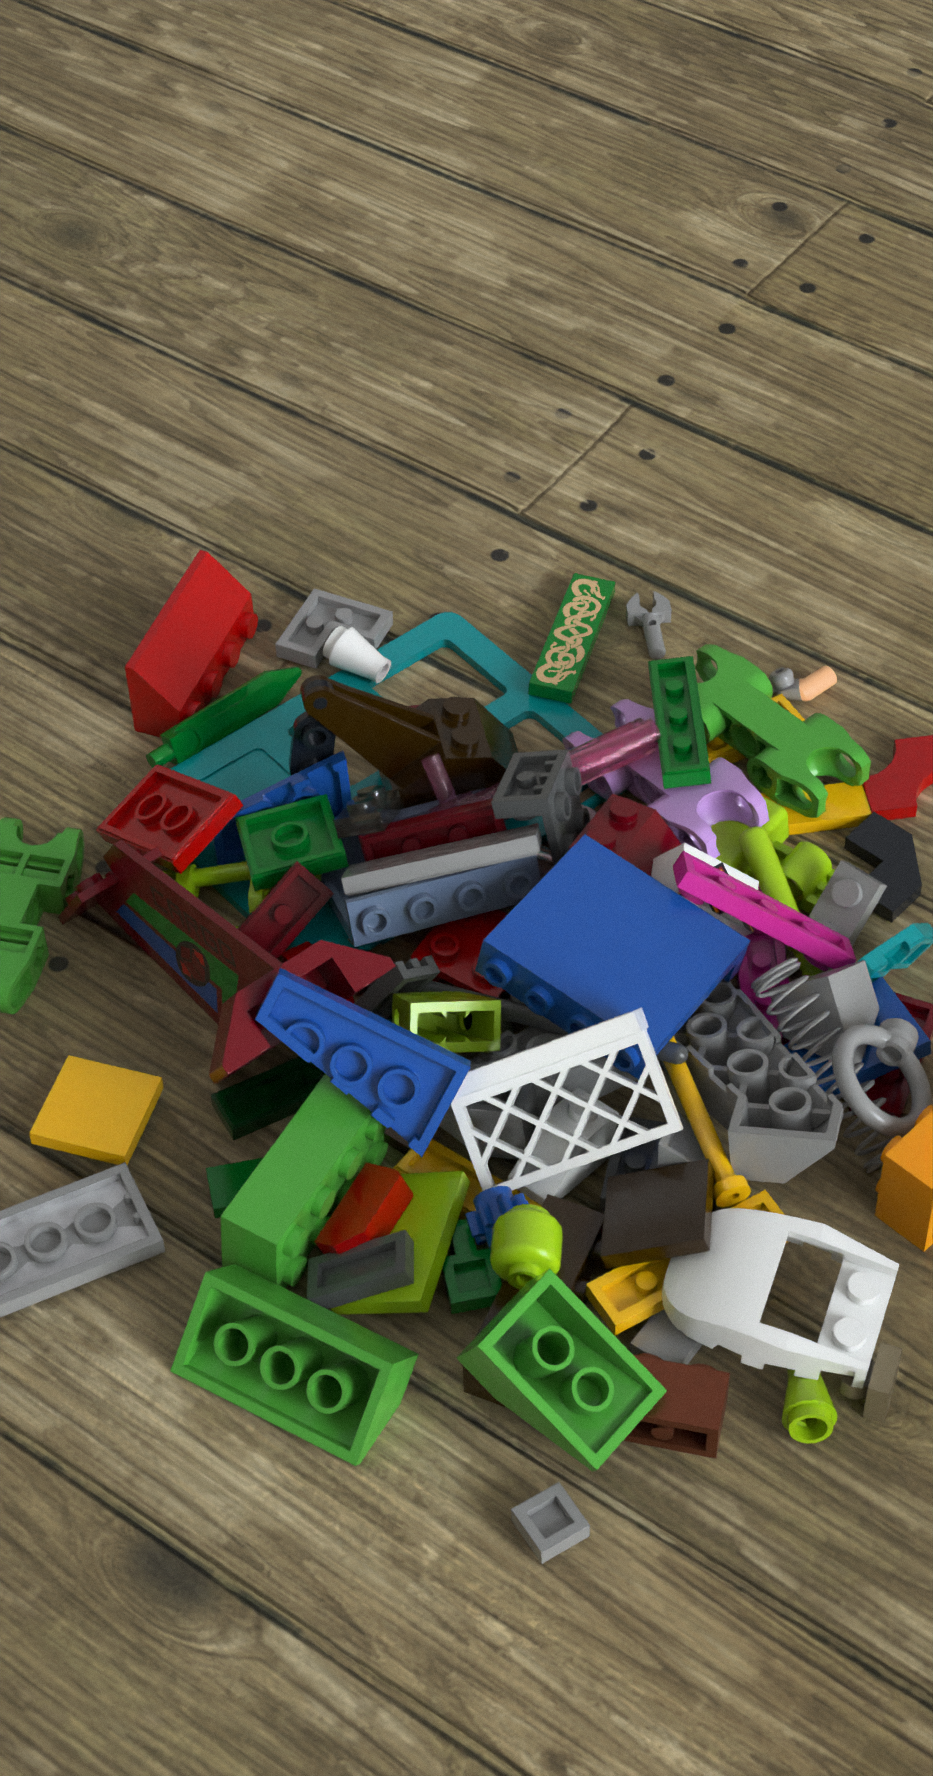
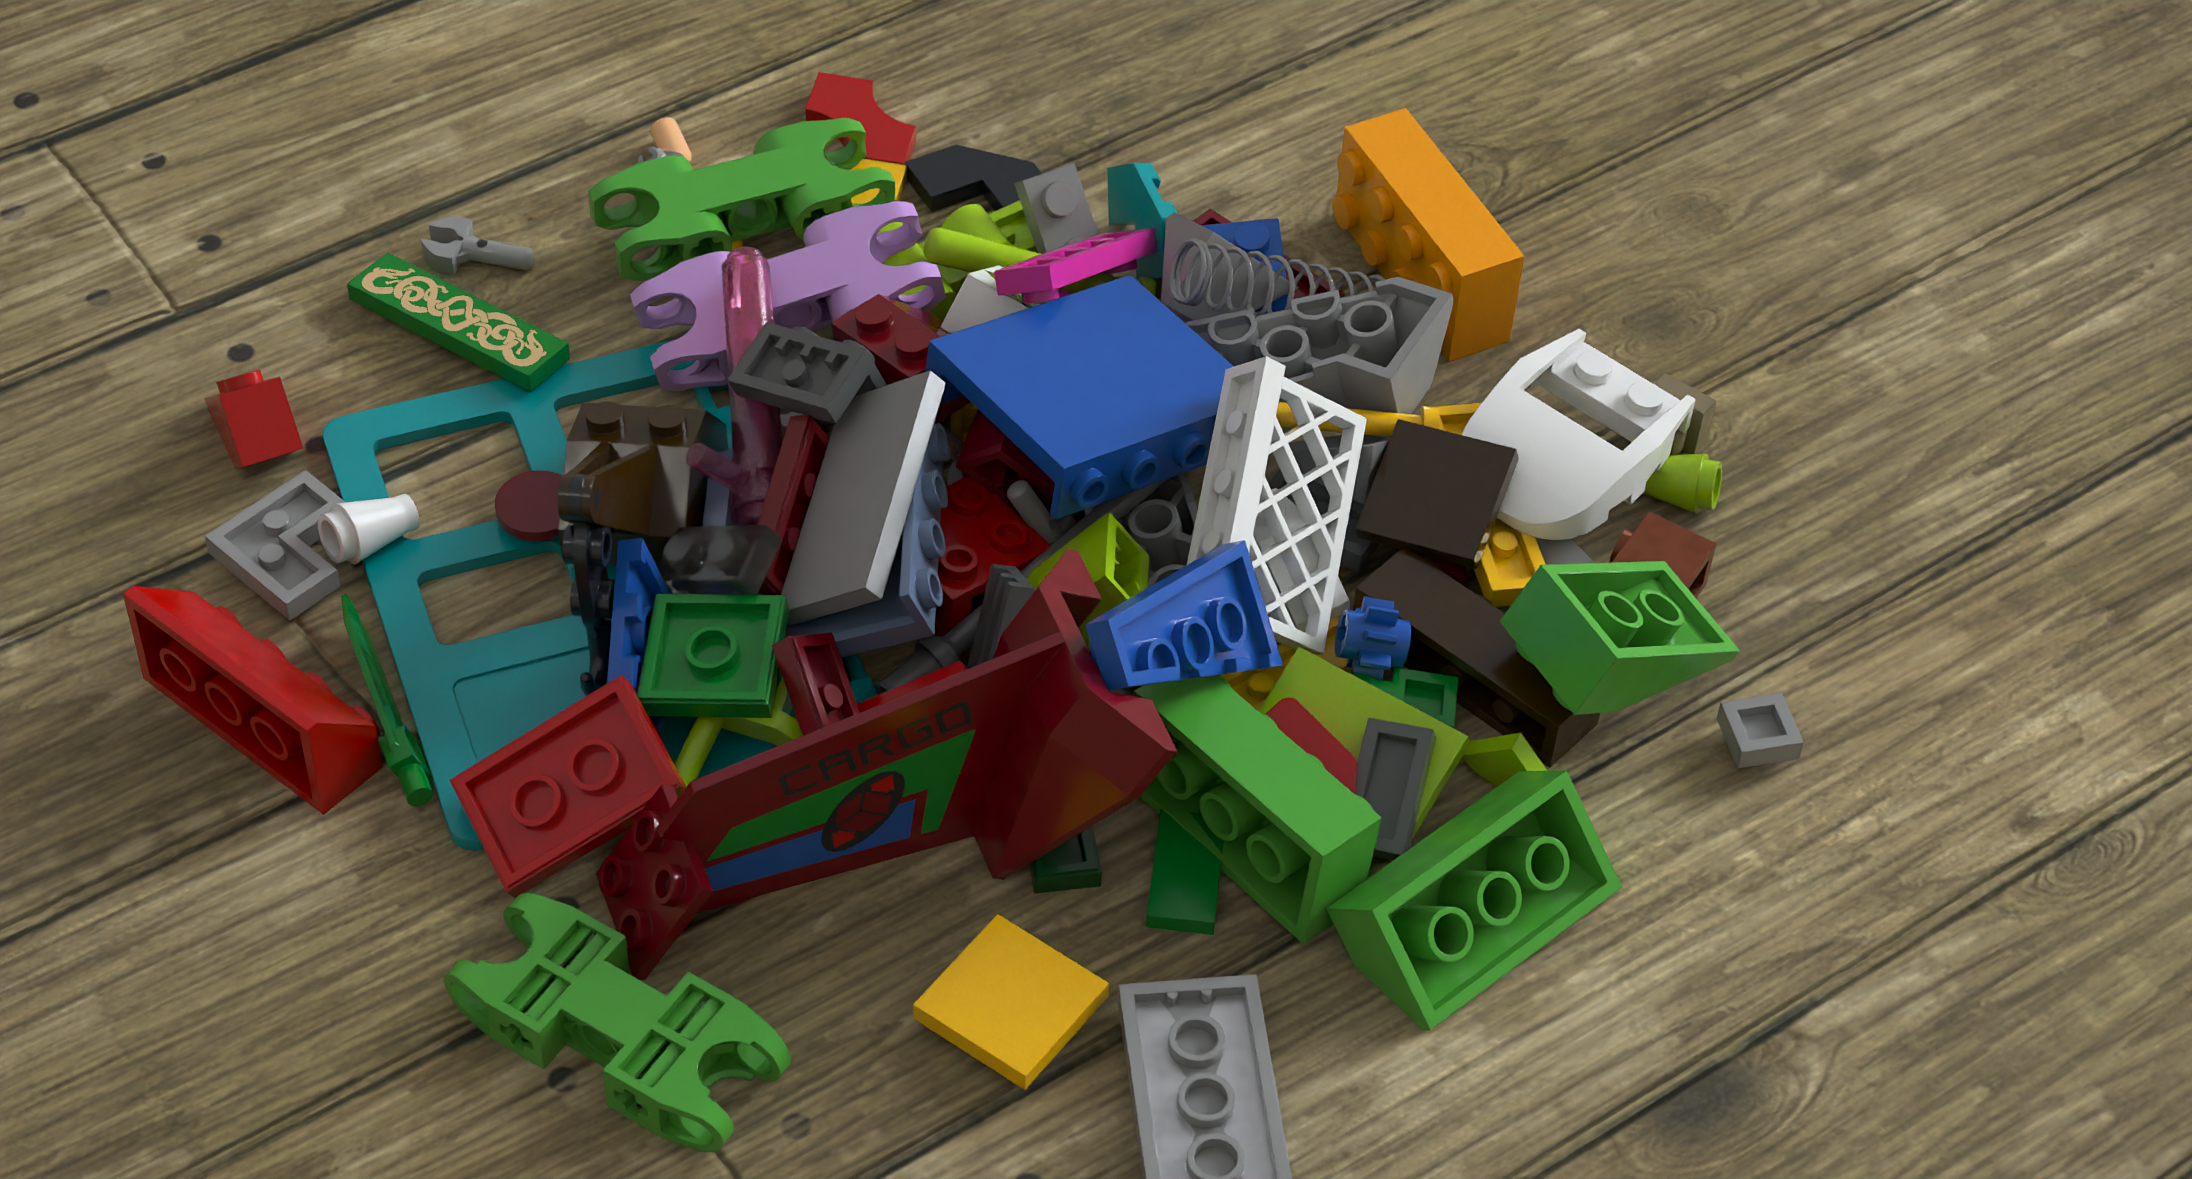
camera: 75 degrees left, 0 degrees up
lime head [490,1204,563,1289] -> none
green tile [648,656,711,789] -> none
light grey piece [832,1018,933,1138] -> none
none -> red slope [205,369,304,468]
none -> lime tile [1462,733,1547,786]

